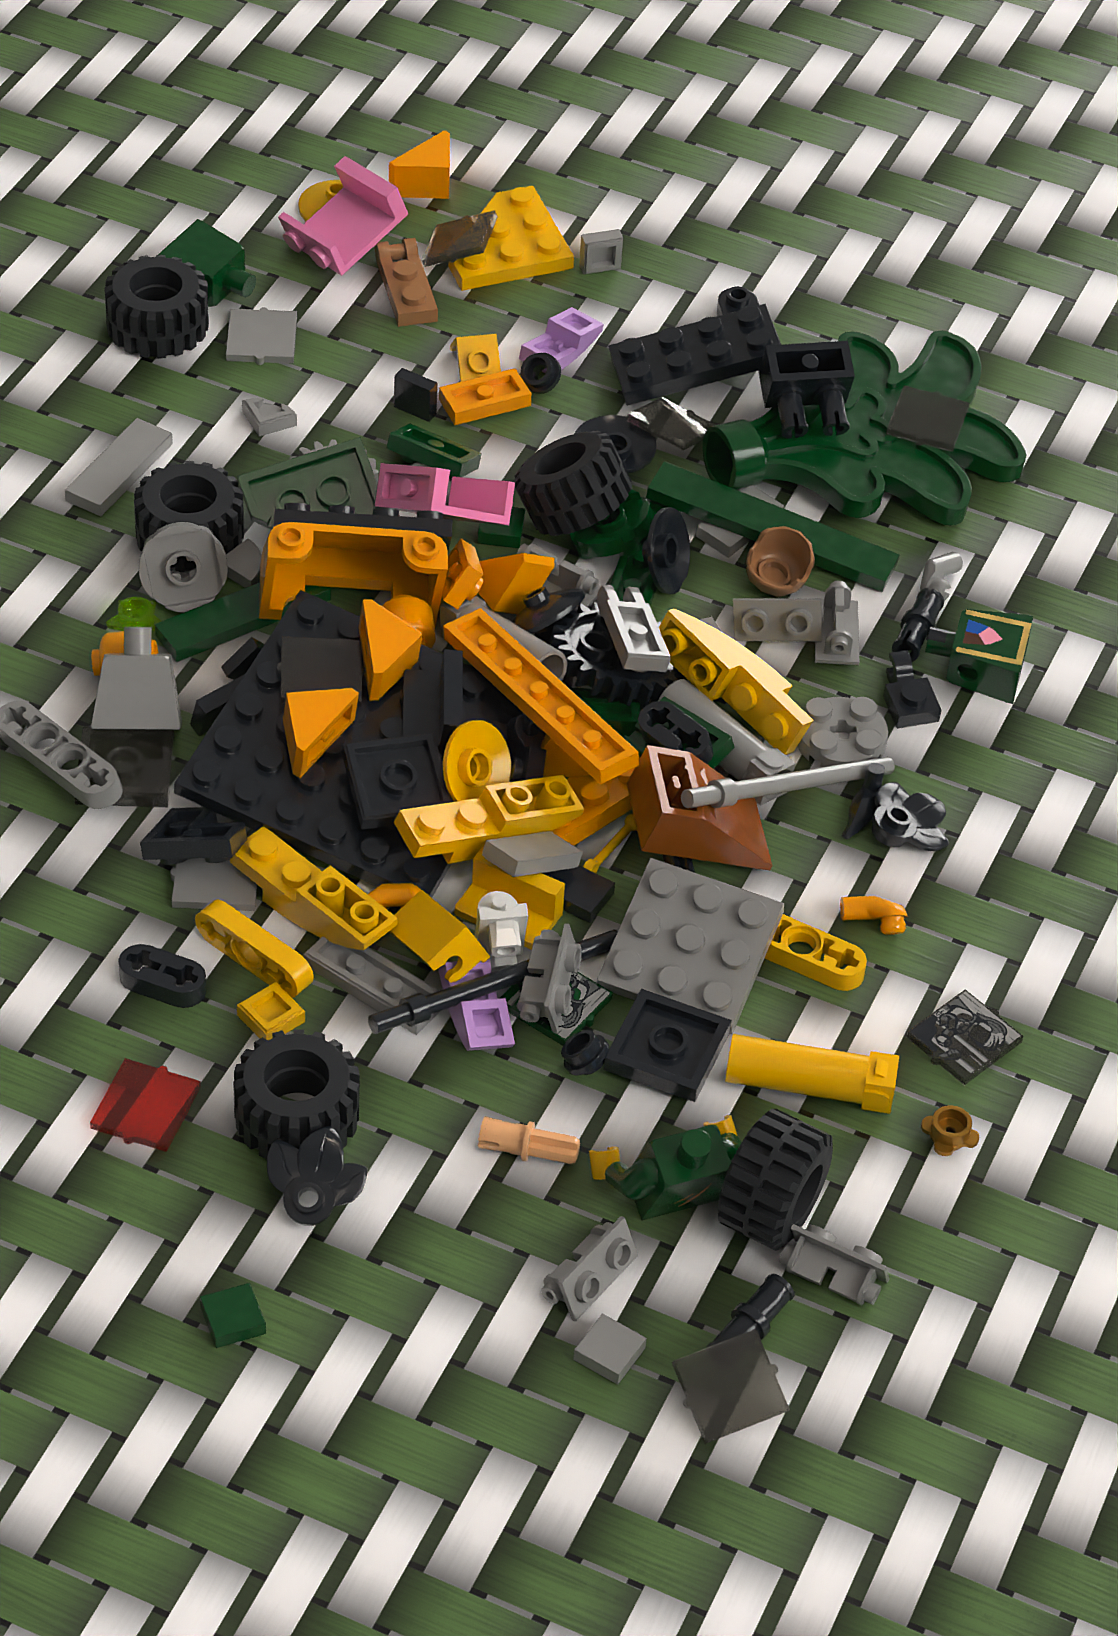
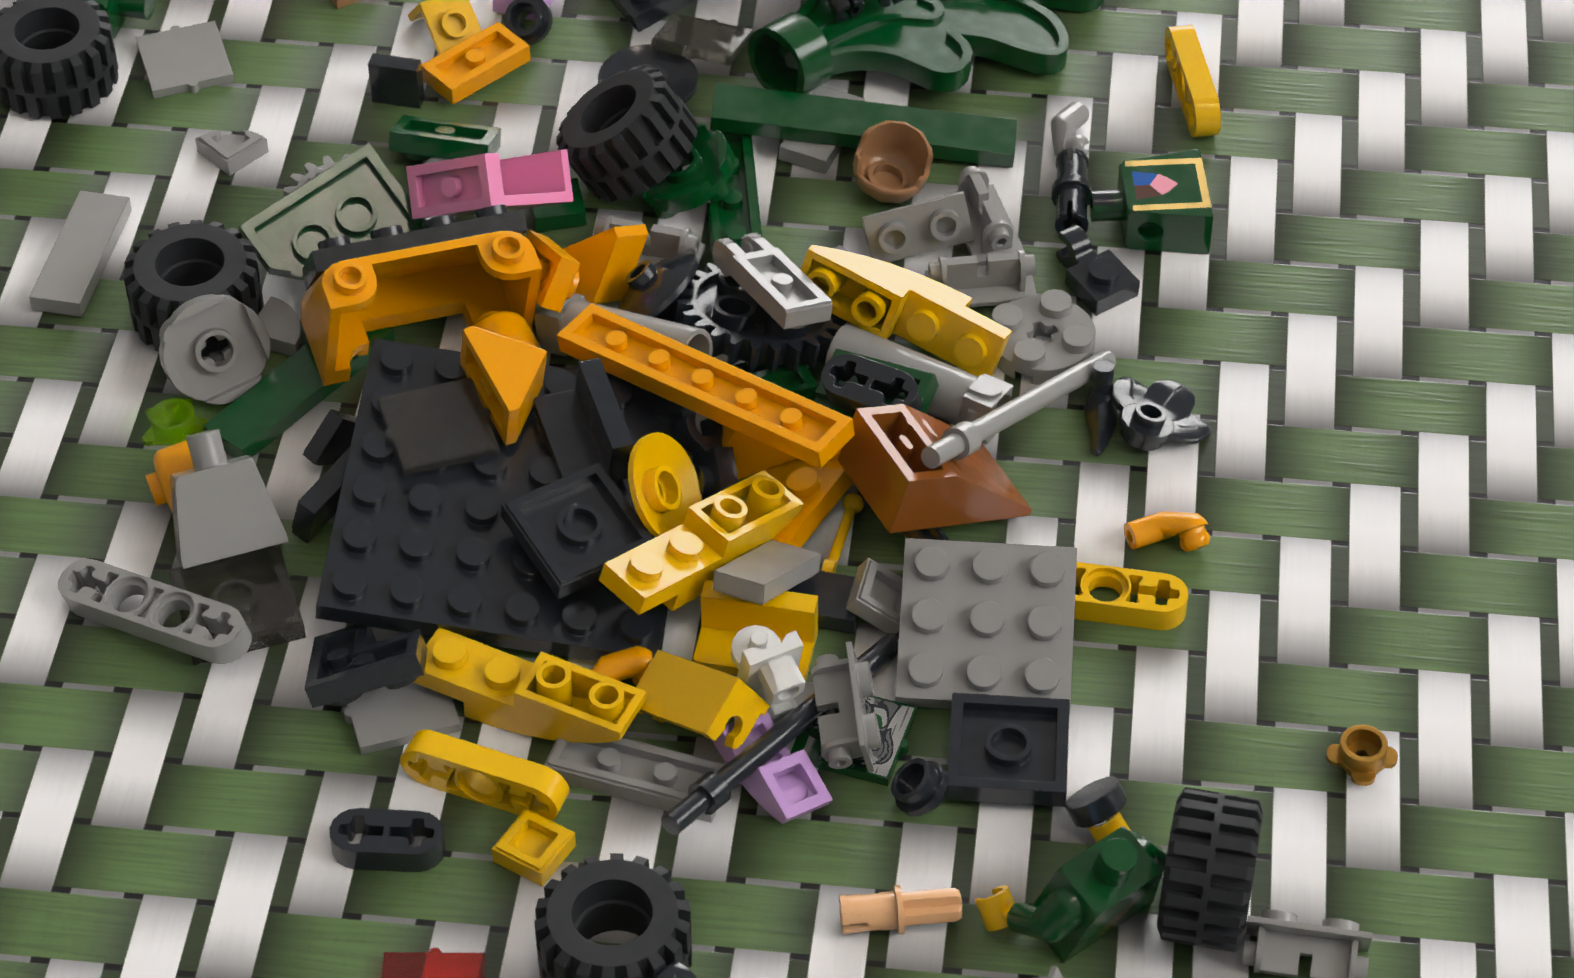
camera: 15 degrees left, 0 degrees up
light orange slope [283,688,359,778] -> none
black dish [642,507,690,595] -> none
yellow piece [725,1034,899,1114] -> none
piece [906,989,1023,1085] -> none
none -> light grey tile [846,557,903,634]
none -> light grey hinge [925,250,1037,308]
none -> black tile [1065,776,1128,828]
none -> yellow beam [1164,25,1221,137]

